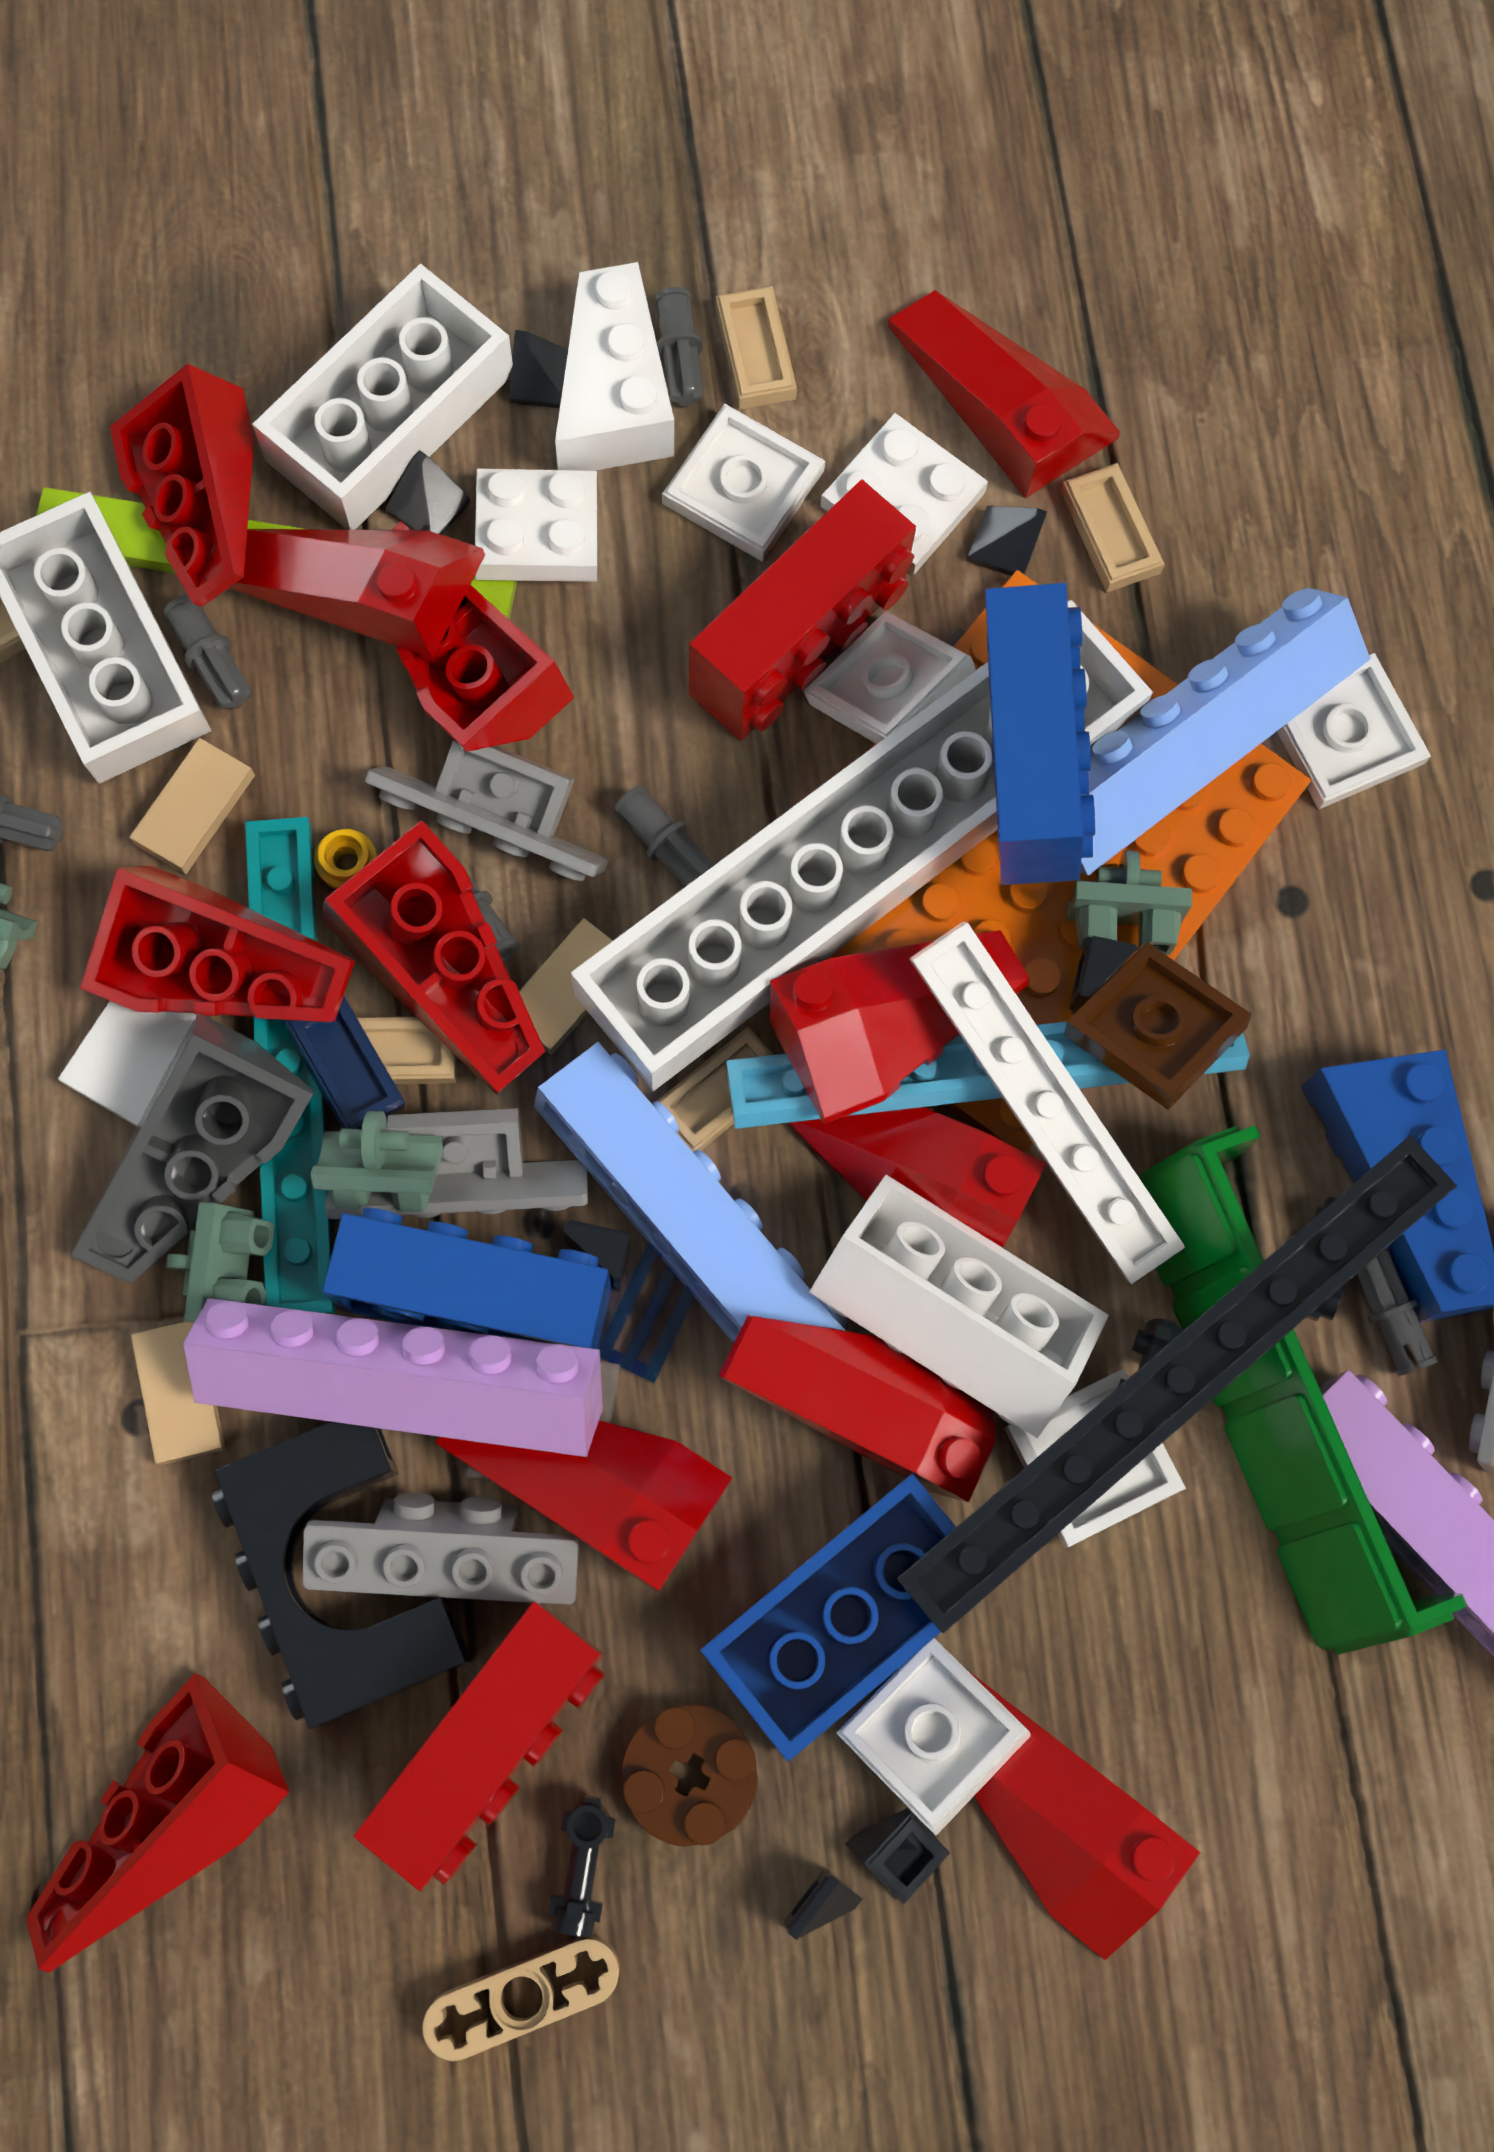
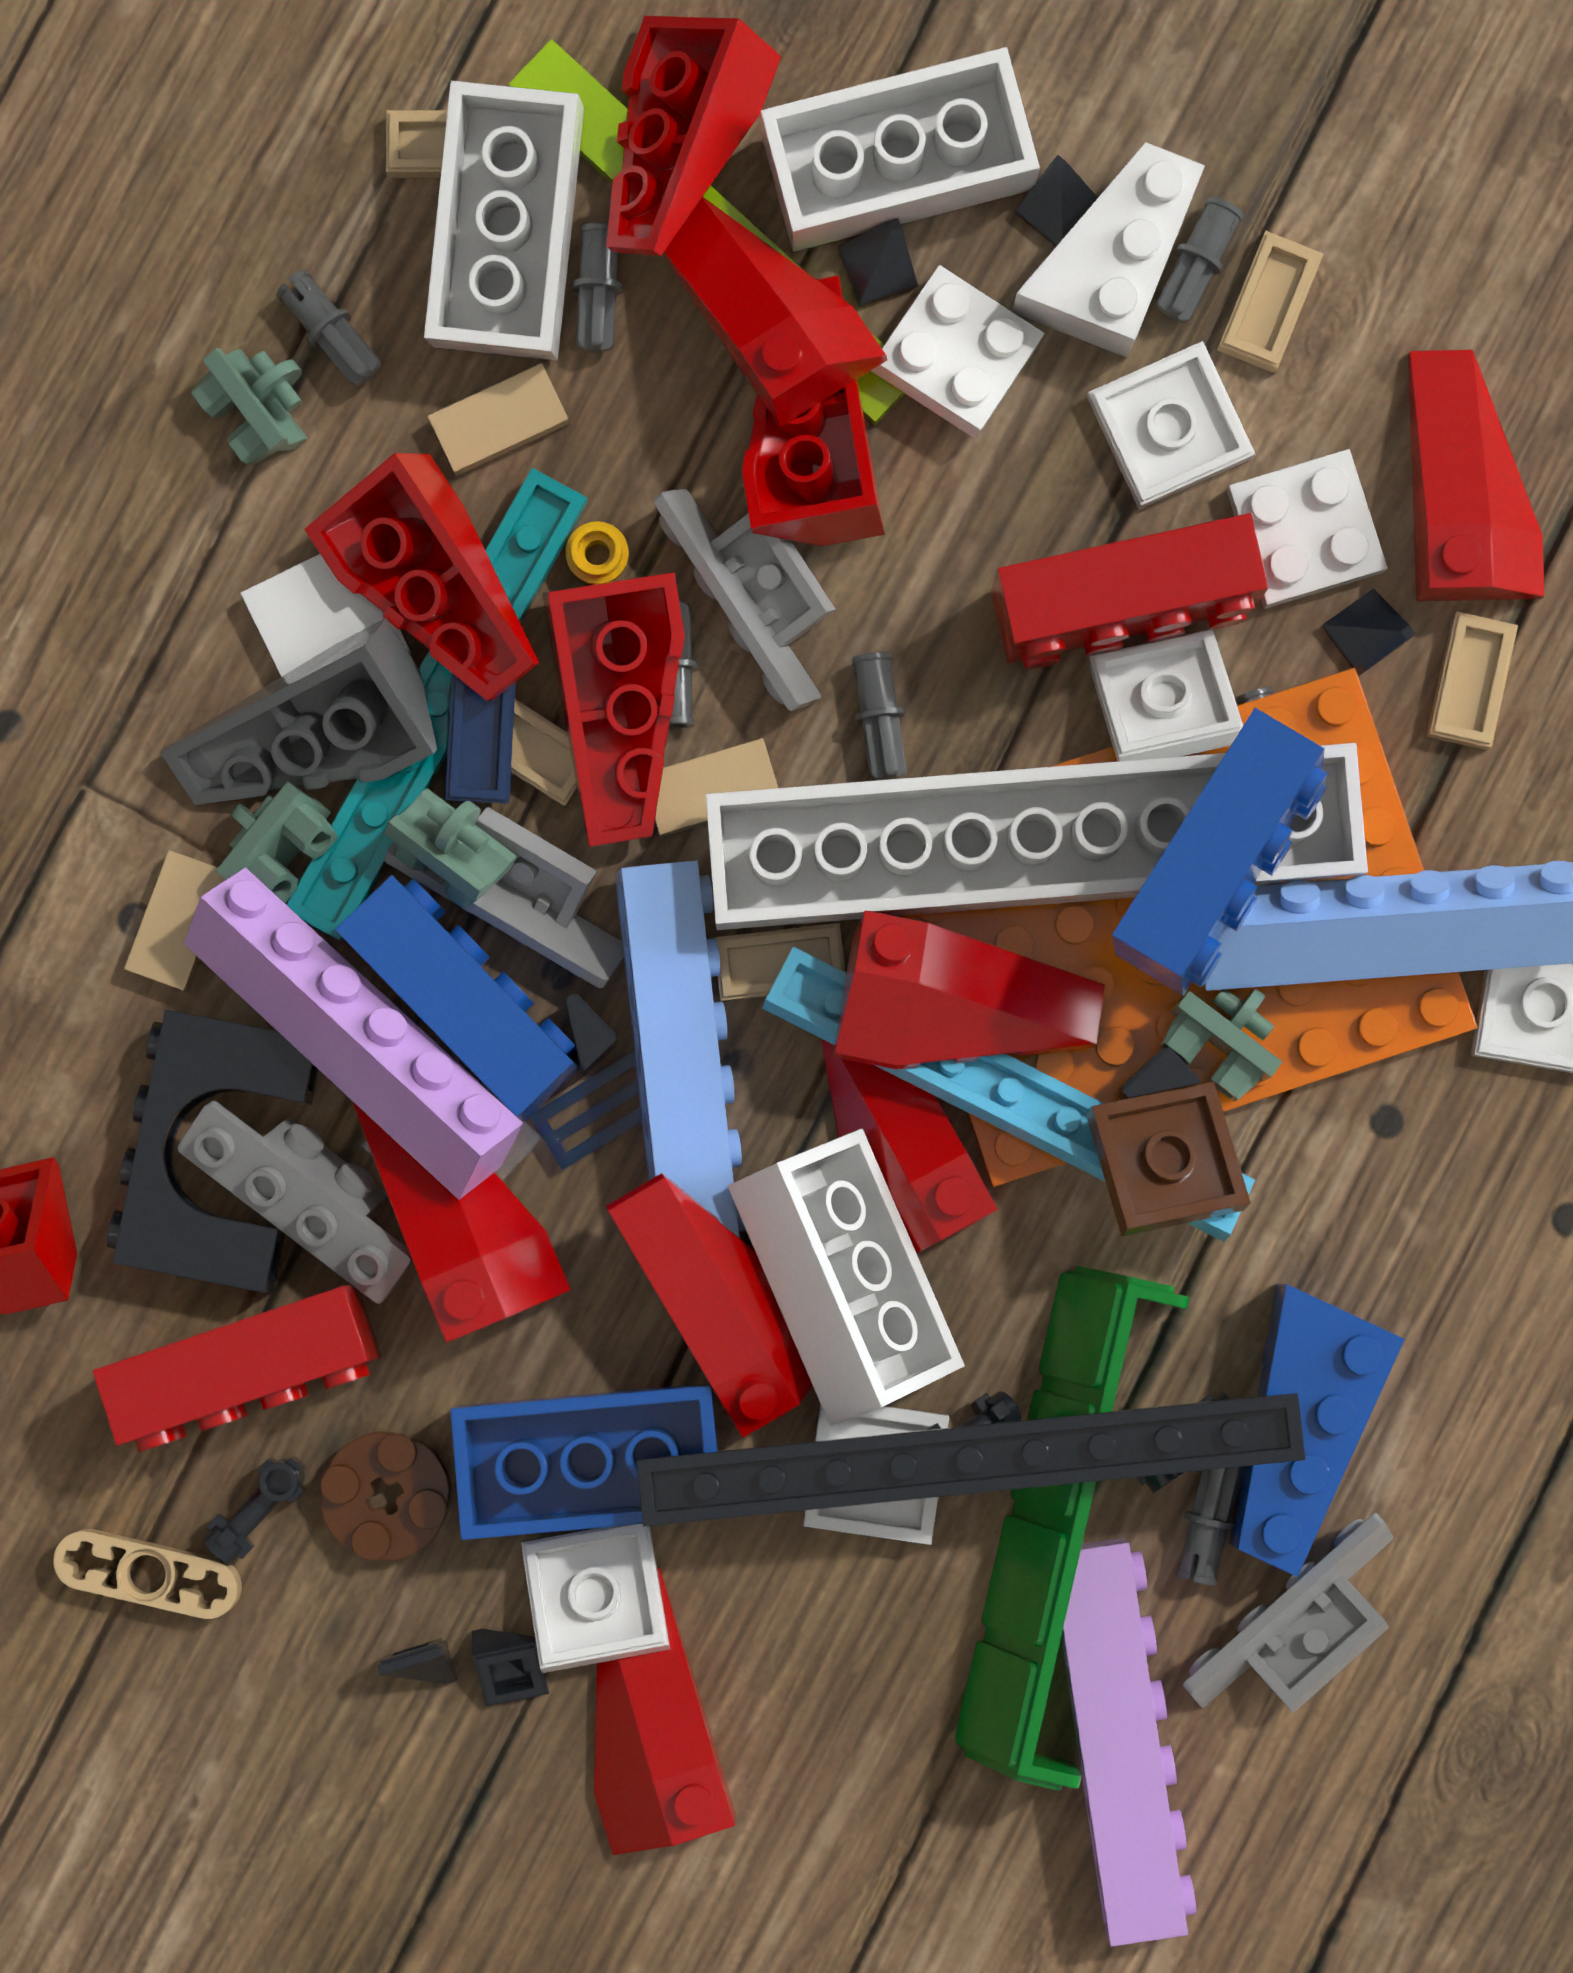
camera: 40 degrees right, 10 degrees up
white plate [909,921,1185,1284] -> none

